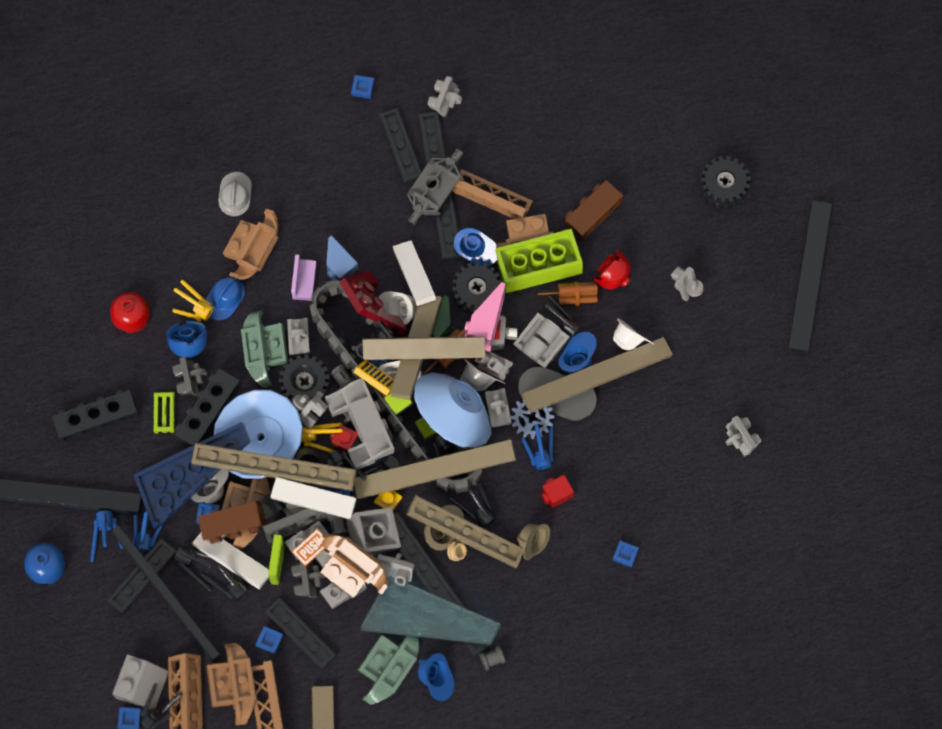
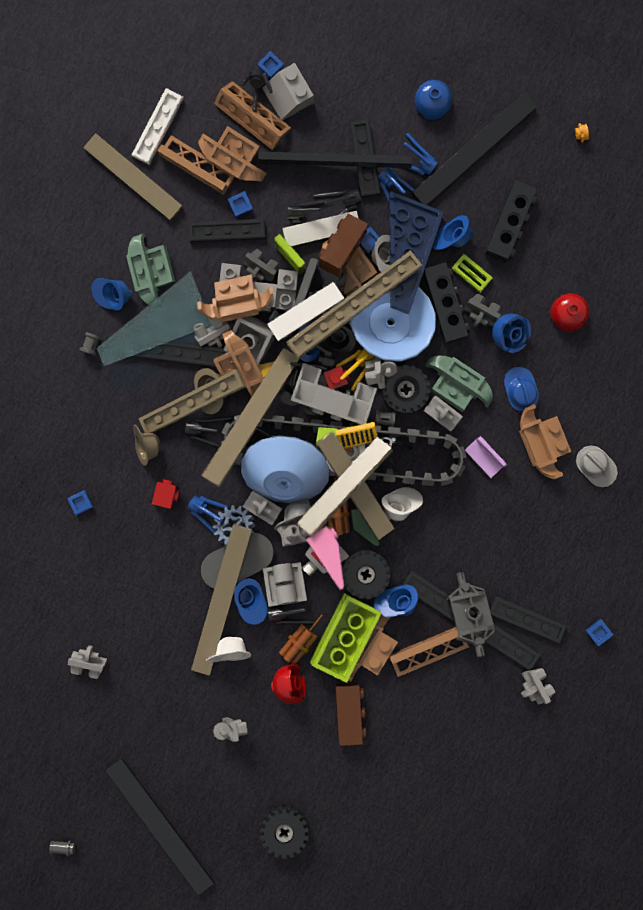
camera: 135 degrees right, 15 degrees up
yellow plant [173,280,214,322] -> none
sticker [292,529,325,566] -> none
medium blue slope [327,236,358,281] -> none
dark red wing [339,271,408,335] -> none
white tile [393,241,436,306] -> none
tan plate [447,540,467,561] -> none
none -> dark grey pin [49,841,75,857]
none -> medium nougat plate [213,330,264,397]
none -> blue piece [432,215,474,250]

